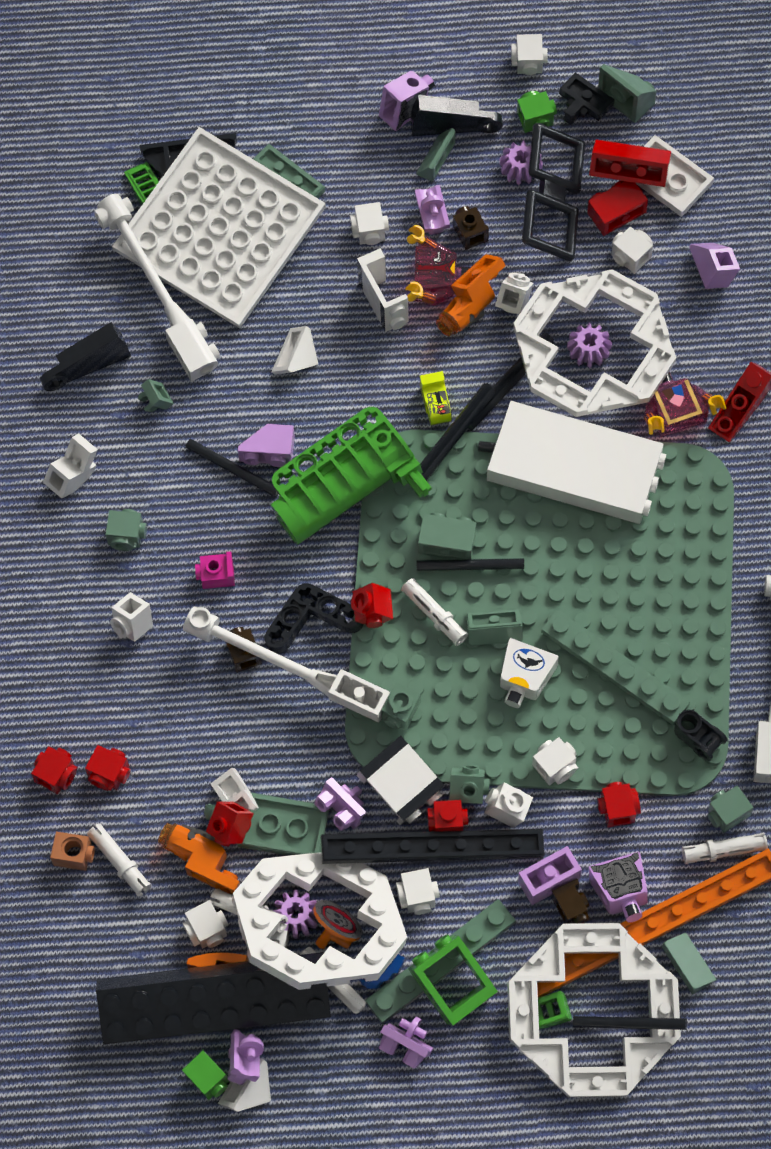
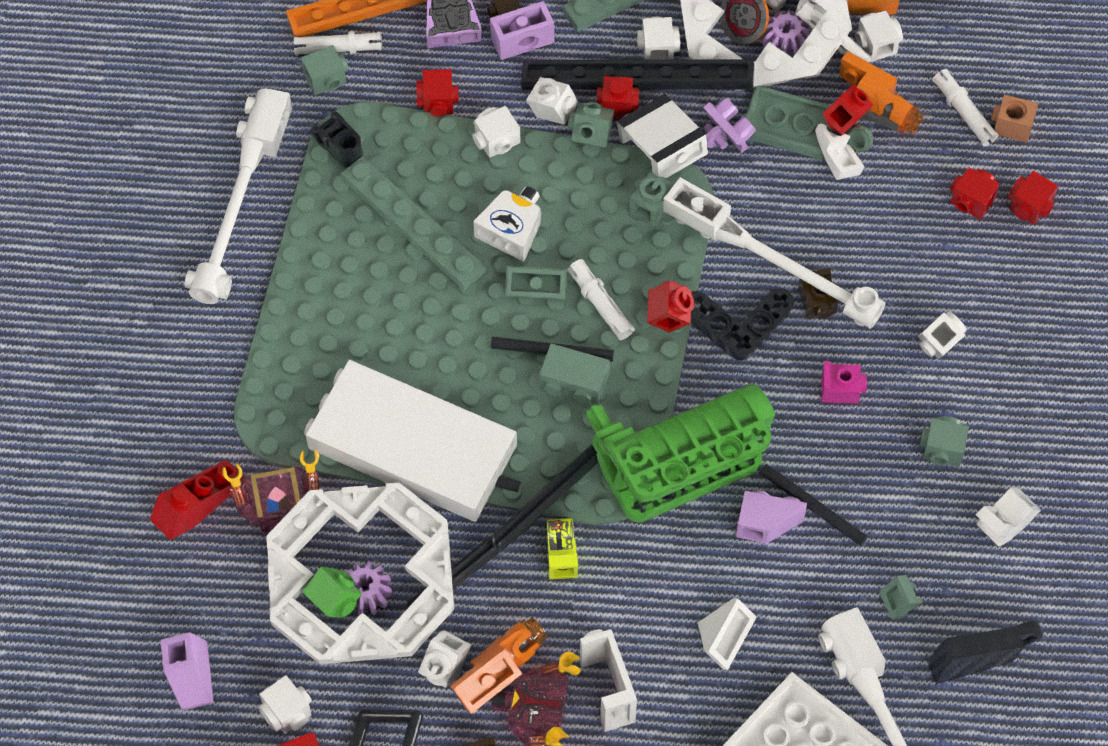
camera: 175 degrees left, 5 degrees down
none -> bright green brick [303,567,362,618]

